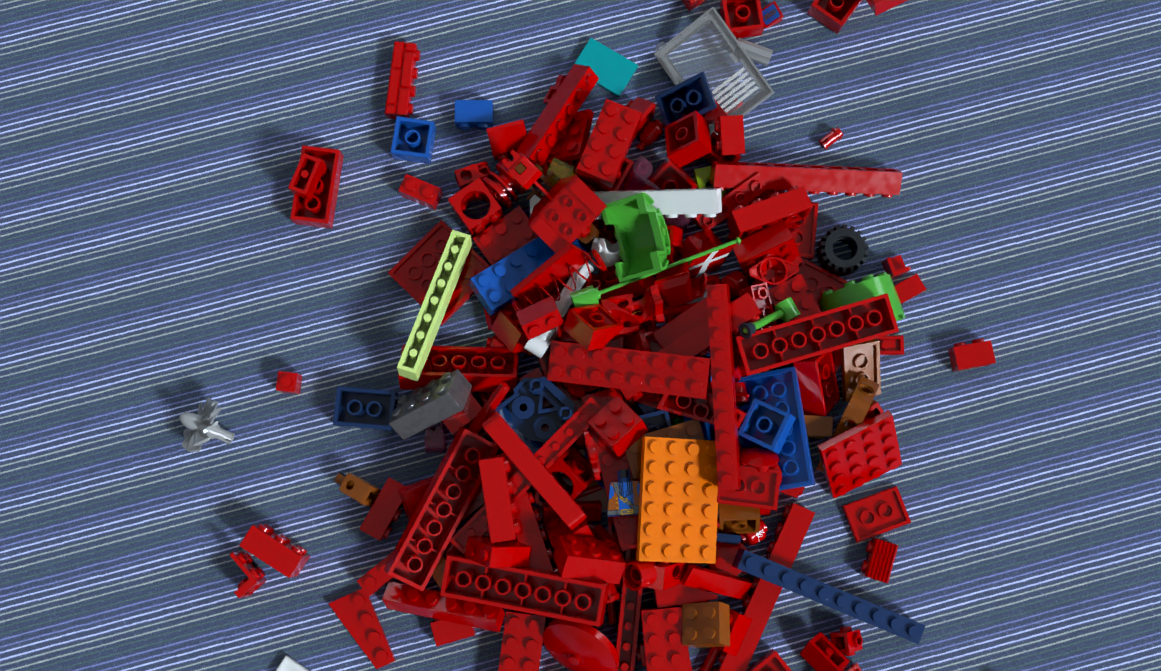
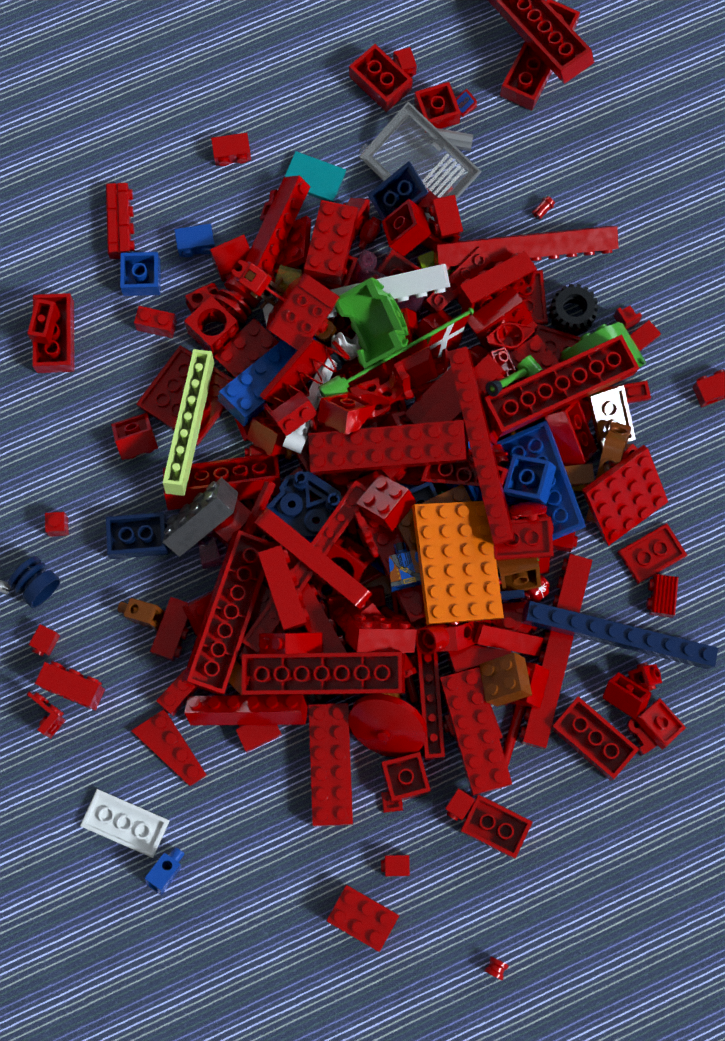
camera: 10 degrees left, 5 degrees down
none -> dark blue wheel [8,556,61,608]
none -> red brick [29,624,60,657]
none -> red slope [111,413,158,460]
none -> red brick [211,133,251,166]

